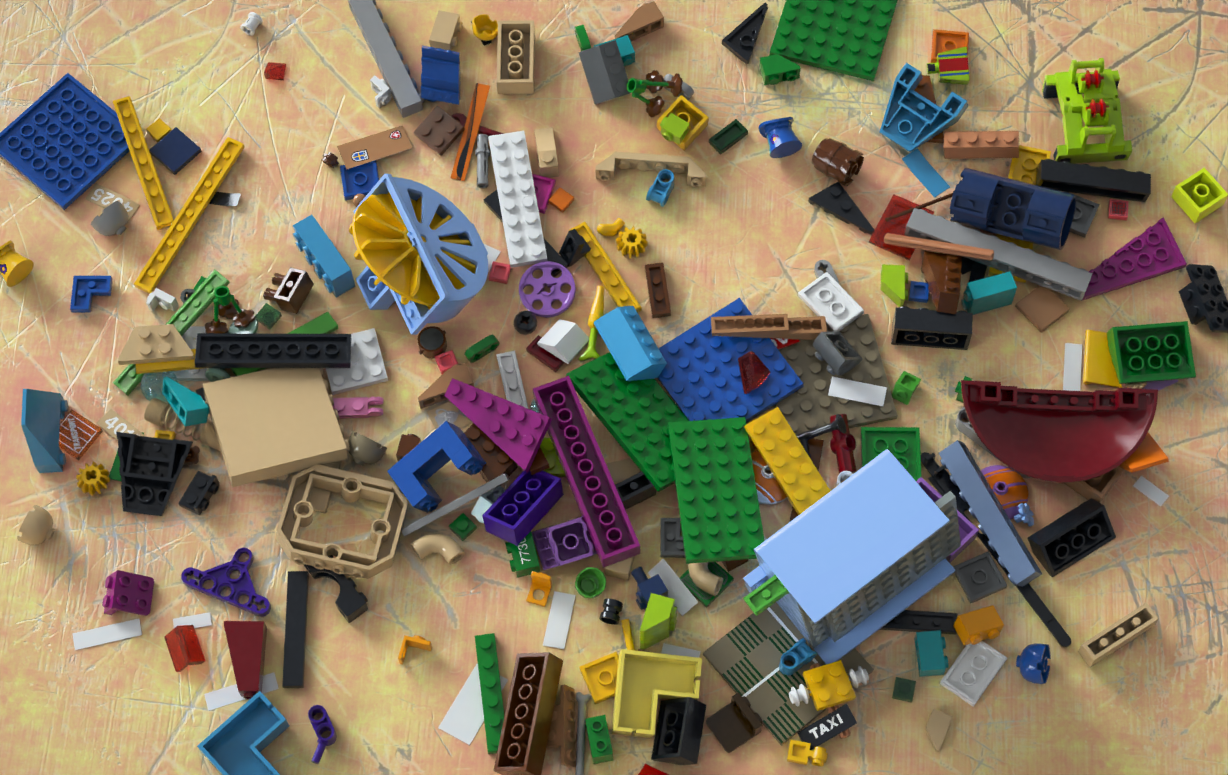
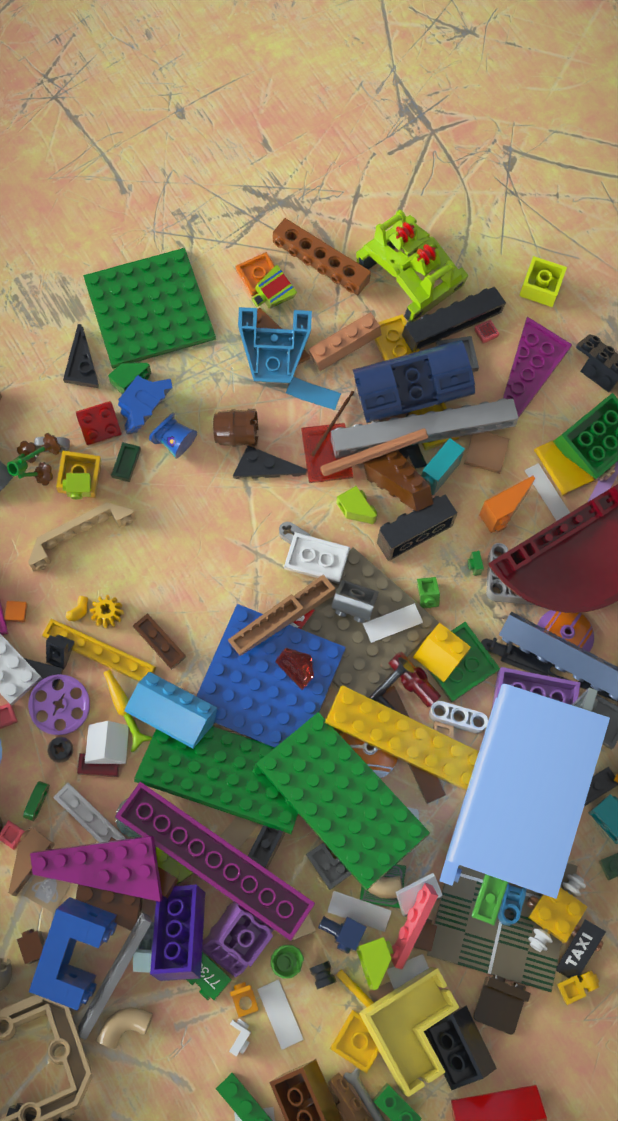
camera: 40 degrees left, 5 degrees up
green plate [449,513,477,541] -> none
dark azure piece [646,169,674,207] -> none
blue plate [908,281,929,303] -> none
light blue plant [1014,503,1034,527] -> none
none -> red bracket [76,401,122,445]
none -> blue slope [118,375,173,434]
none -> white bracket [229,1019,251,1056]
none -> dark orange brick [273,218,371,296]
none -> coral plate [390,883,438,969]
none -> white slope [395,873,443,917]
none -> yellow slope [413,622,471,682]
none -> reddish brown brick [414,918,437,951]
none -> orange slope [479,475,535,533]

